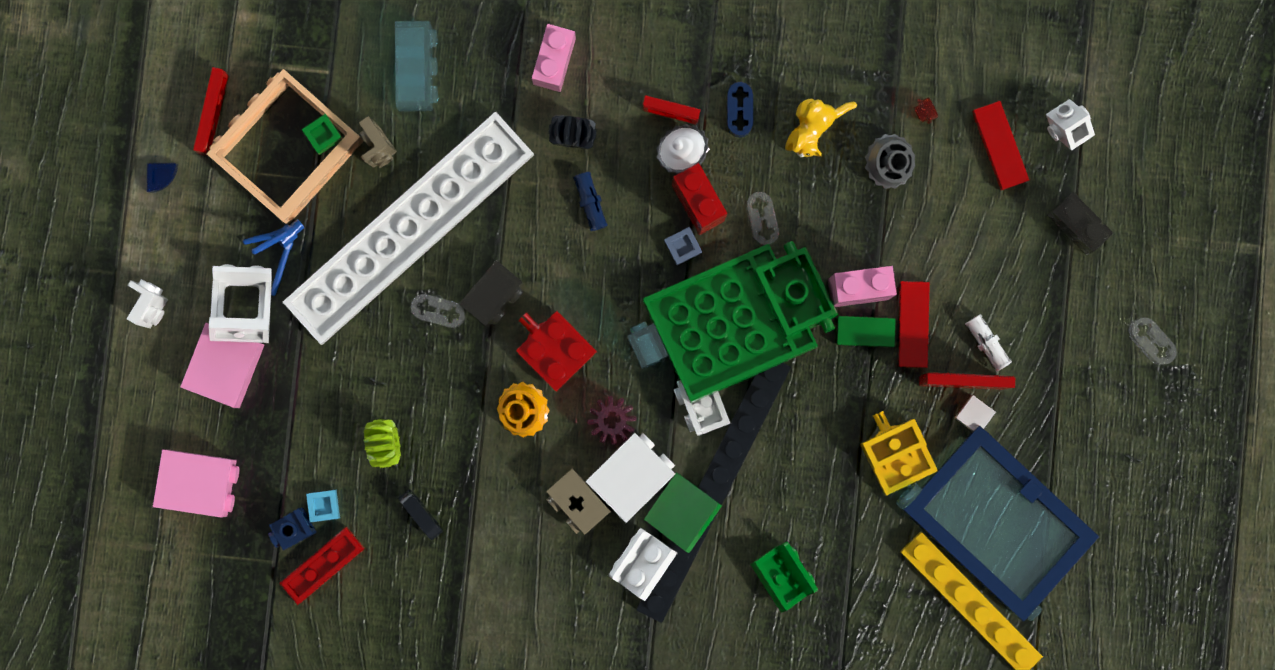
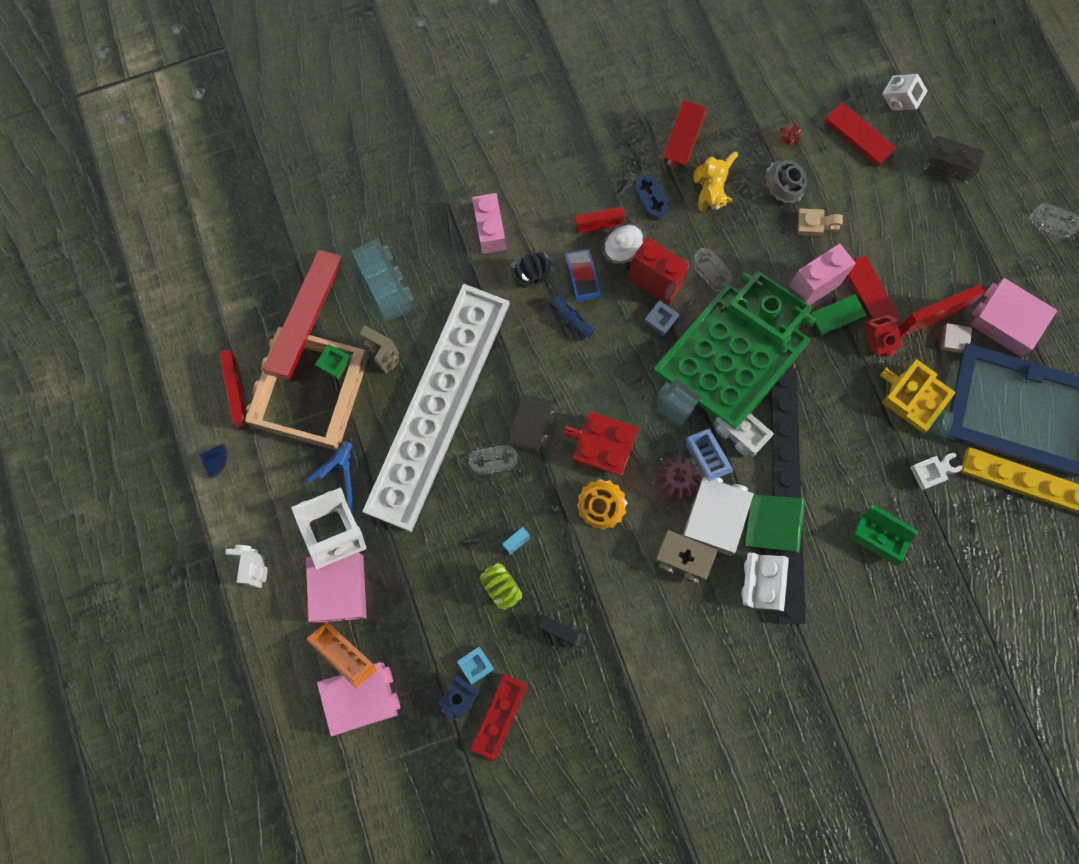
camera: 20 degrees left, 10 degrees down
white pin [965,314,1012,372] -> none
none -> tile [263,250,343,380]
none -> orange plate [306,622,377,689]
none -> medium azure tile [503,527,530,555]
none -> slope [565,249,601,302]
none -> red slope [663,100,706,169]
none -> medium blue slope [686,428,733,481]
none -> tan plate [797,209,843,236]
none -> red brick [865,315,902,357]
none -> white plate [910,453,962,490]
none -> bright pink brick [970,278,1057,357]

